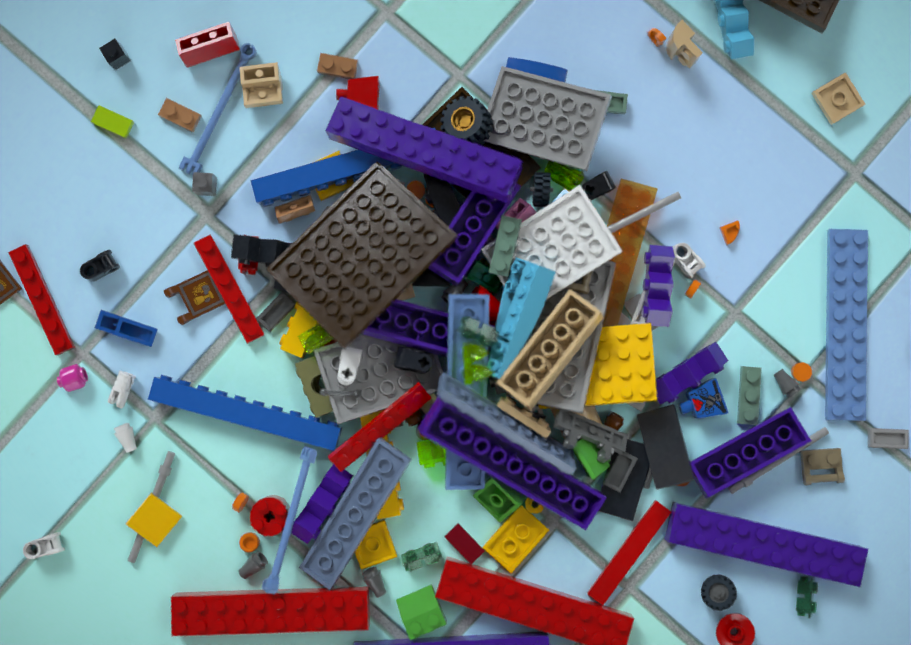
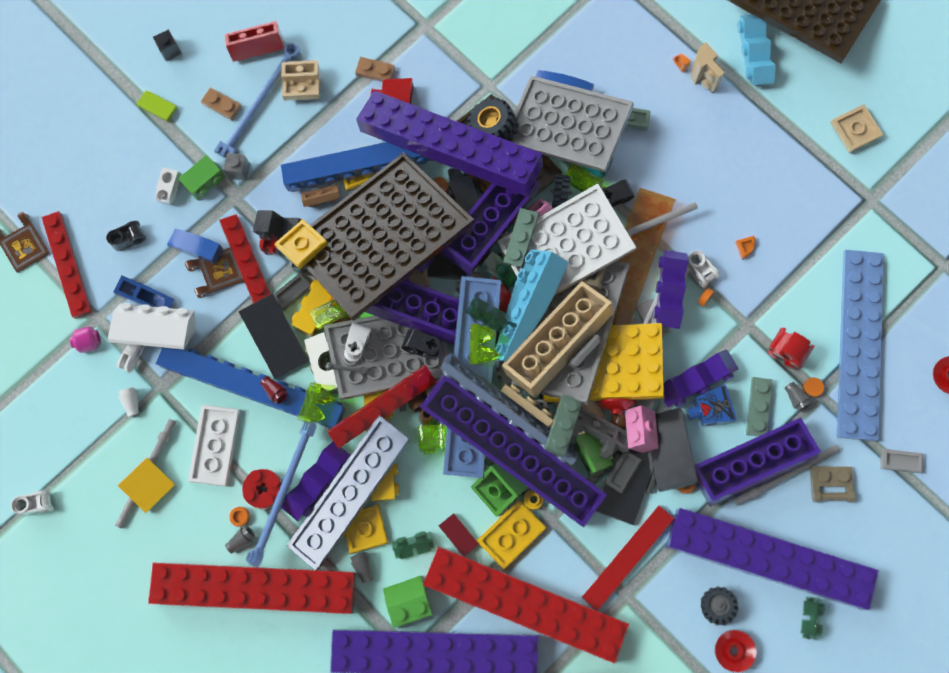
camera: 10 degrees right, 10 degrees down
orange tile [232,492,249,513] -> none
none -> white slope [108,303,196,349]
none -> white leg [155,167,182,205]
none -> slope [167,229,223,265]
none -> bright green brick [178,155,225,200]
none -> white tile [188,405,241,487]
none -> black tile [238,294,309,379]
none -> dark red cone [260,376,288,405]
none -> yellow tile [274,219,328,269]
none -> clear neon green tile [297,382,335,422]
none -> sand green plate [544,394,582,458]
none -> light grey tile [567,335,600,368]
none -> red dish [597,398,637,415]
none -> bright pink brick [625,406,659,453]
none -> red brick [767,328,815,370]

